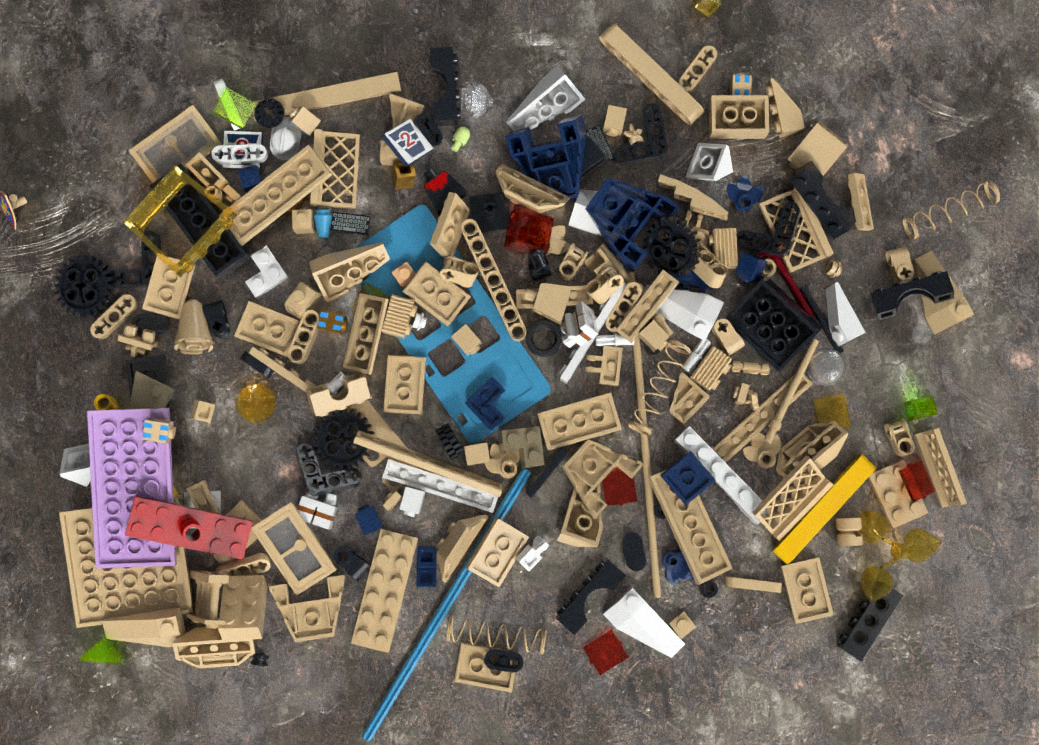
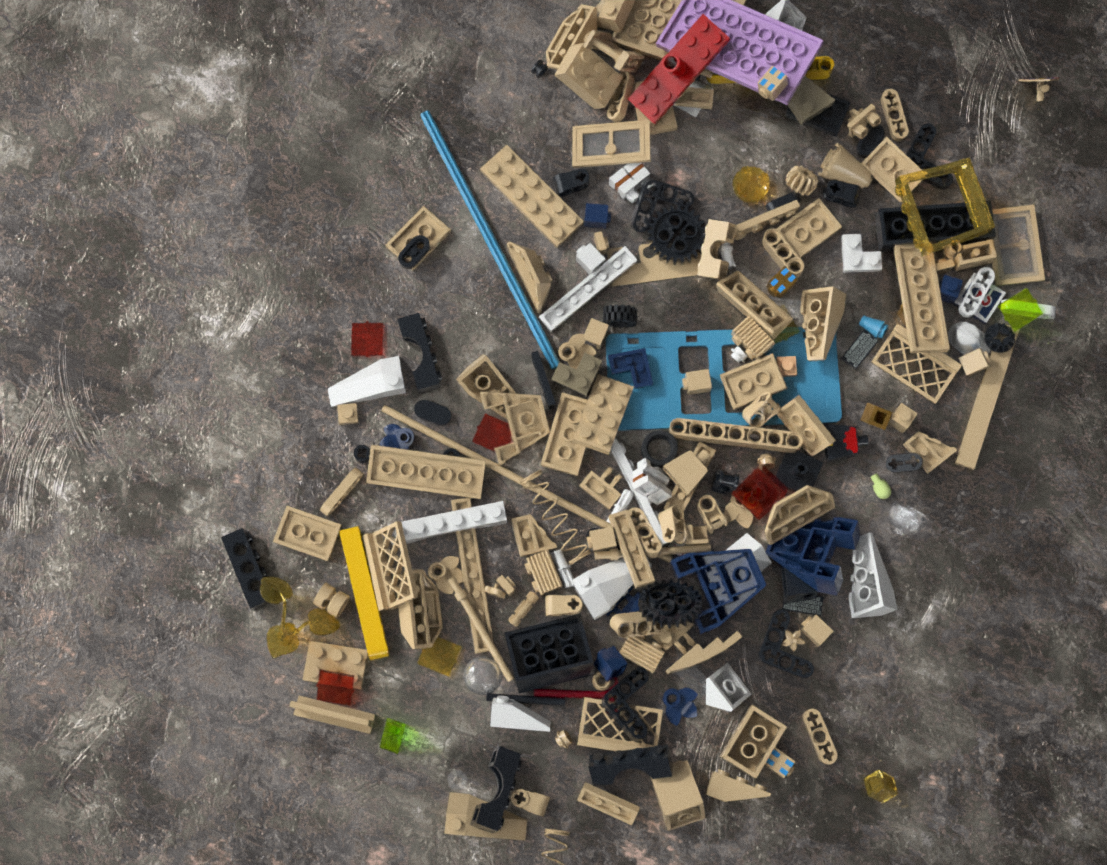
camera: 120 degrees right, 5 degrees down
black gear [54,255,116,317] -> none
tan plate [190,400,215,423] -> none
tan wing [269,575,346,642] -> none
tan torso [285,282,322,321] -> none
tan brick [292,209,315,234] -> none
tan tile [353,430,503,497] -> none
tile [382,119,434,167] -> none
tan tile [383,355,426,415] -> none
dark blue slope [416,546,437,588] -> none
black arch [430,47,461,127] -> none
tan piece [446,616,546,655] -> none
tan plate [466,517,529,587] -> none
white plate [515,535,549,571] -> none
tan beam [599,23,704,125] -> none
dark blue tile [660,450,716,505] -> none
tan piece [884,418,915,457] -> none
none -> tan plate [572,374,634,455]
none -> tan plate [757,454,776,470]
none -> tan gear [786,166,819,195]

